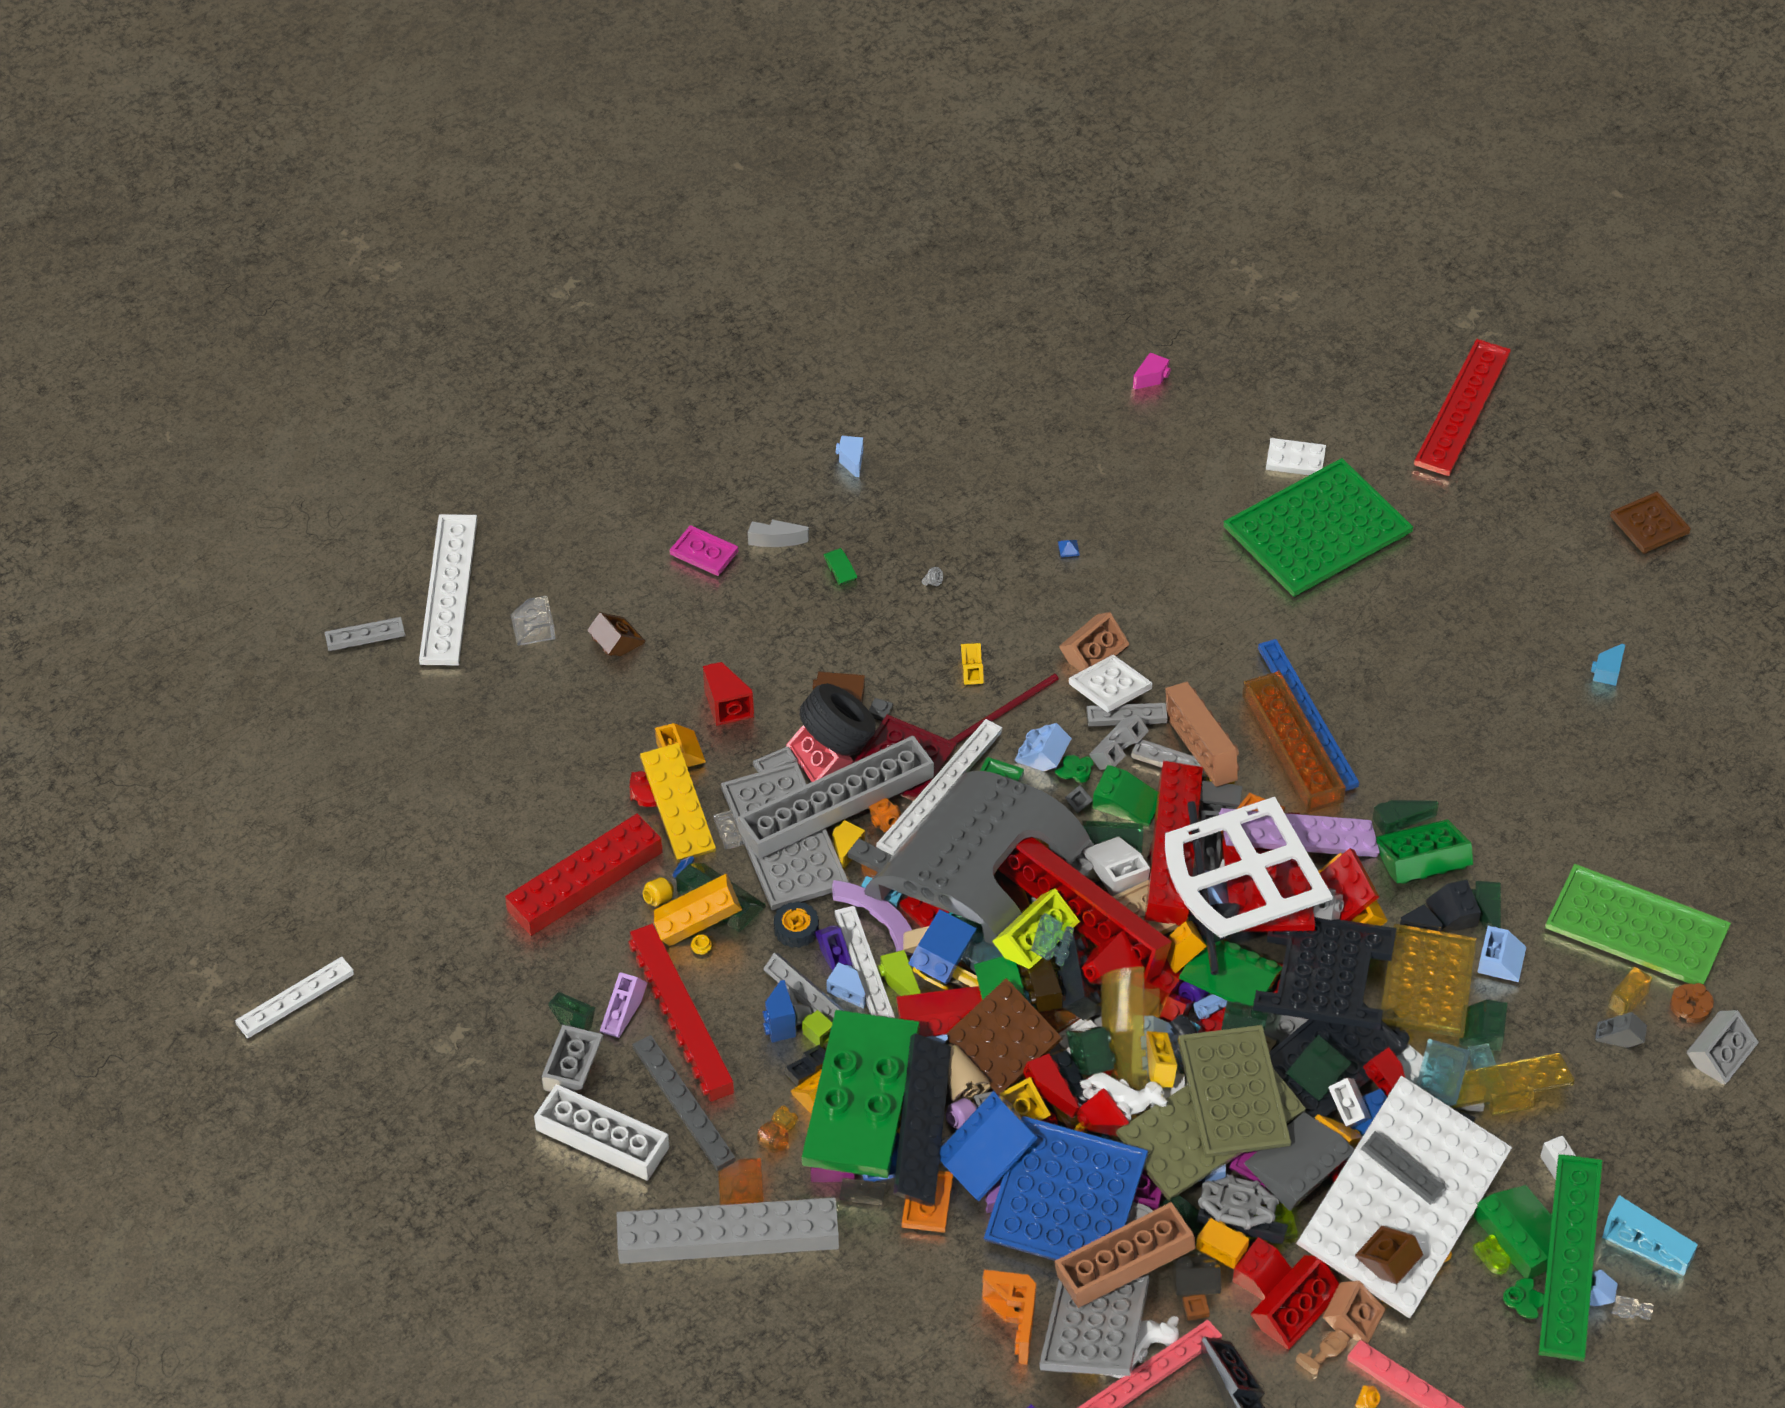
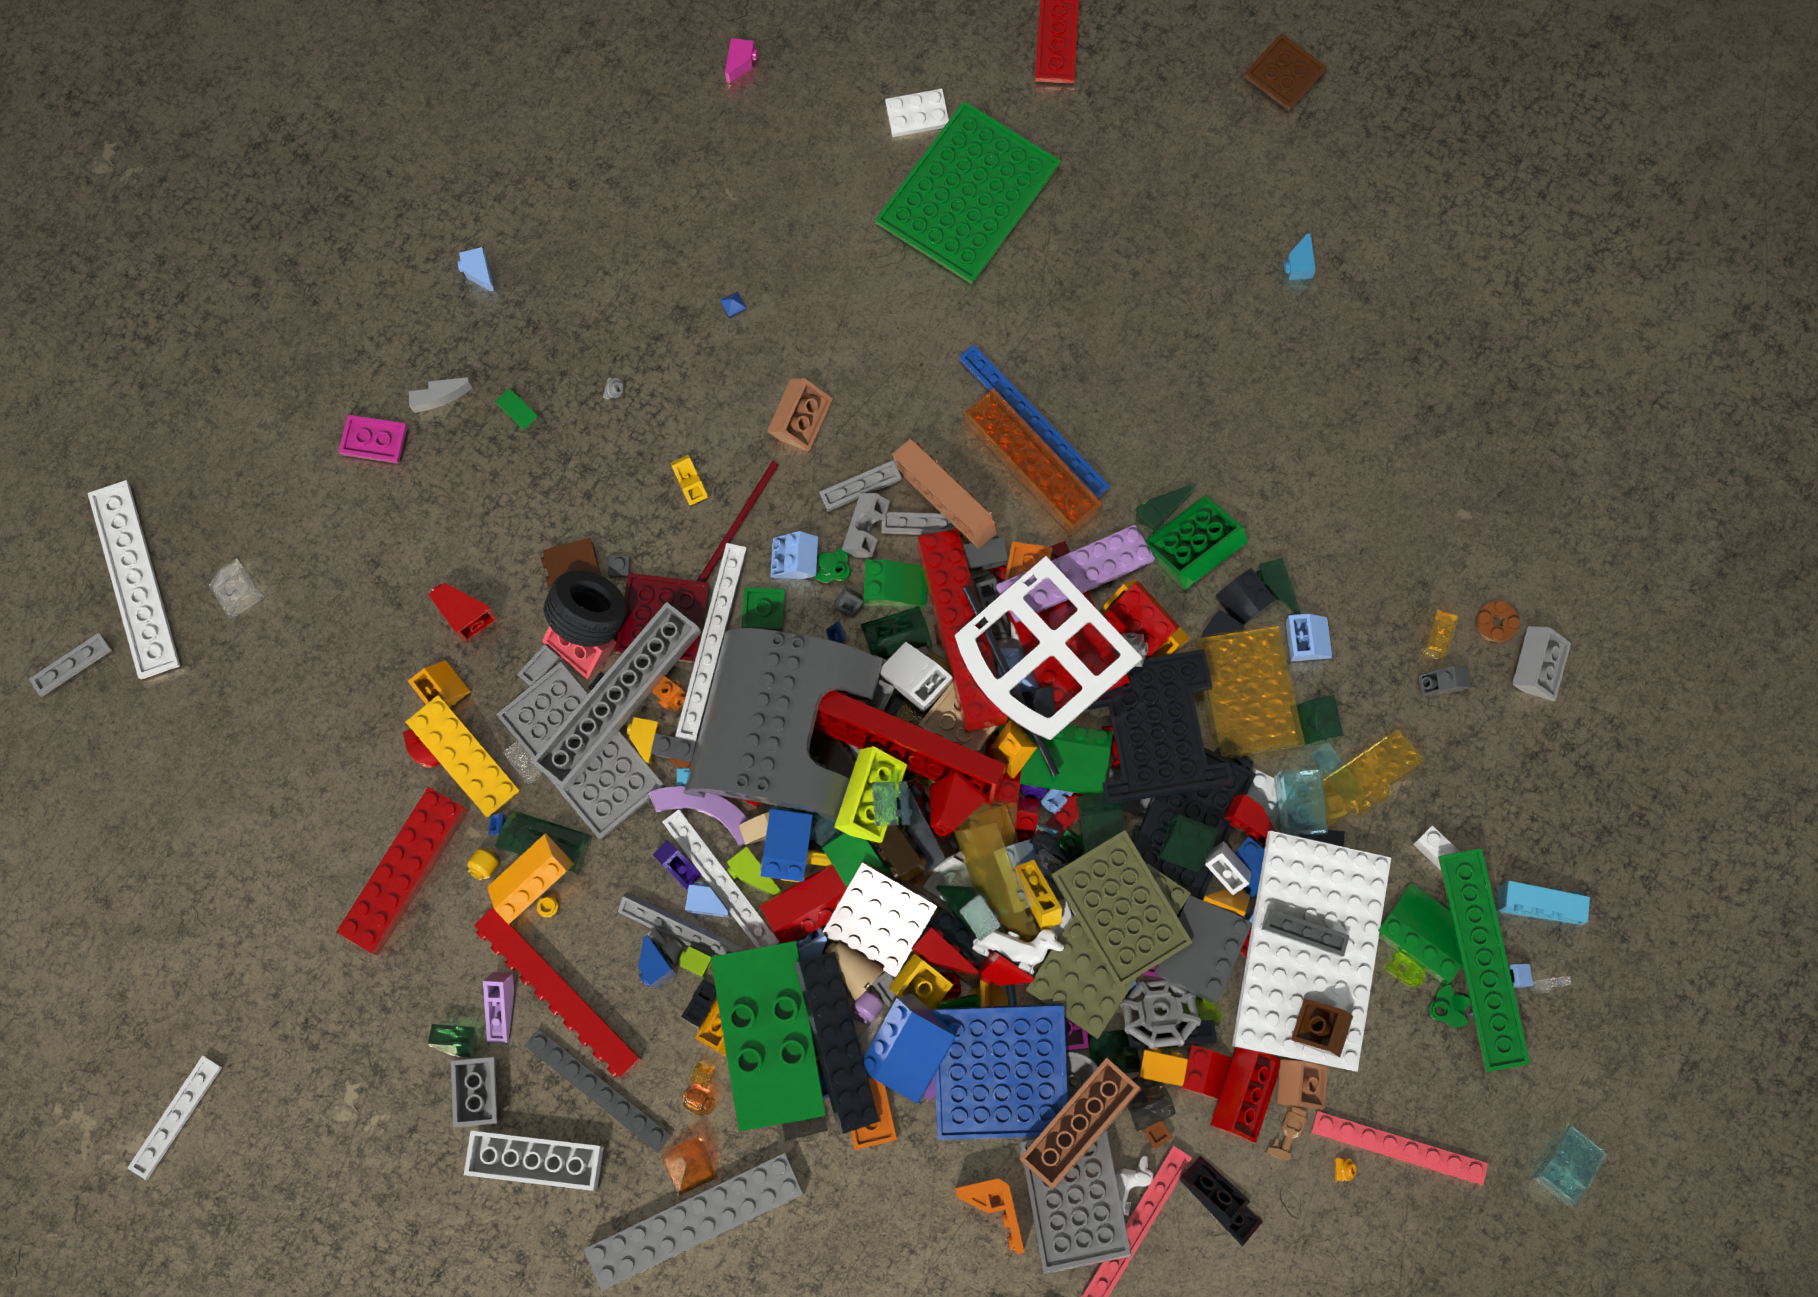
camera: 15 degrees left, 25 degrees up
reddish brown slope [587,612,645,656] -> none
black wheel [774,902,819,948] -> none
white plate [1069,655,1152,713] -> none
bright green plate [1545,864,1731,985] -> none

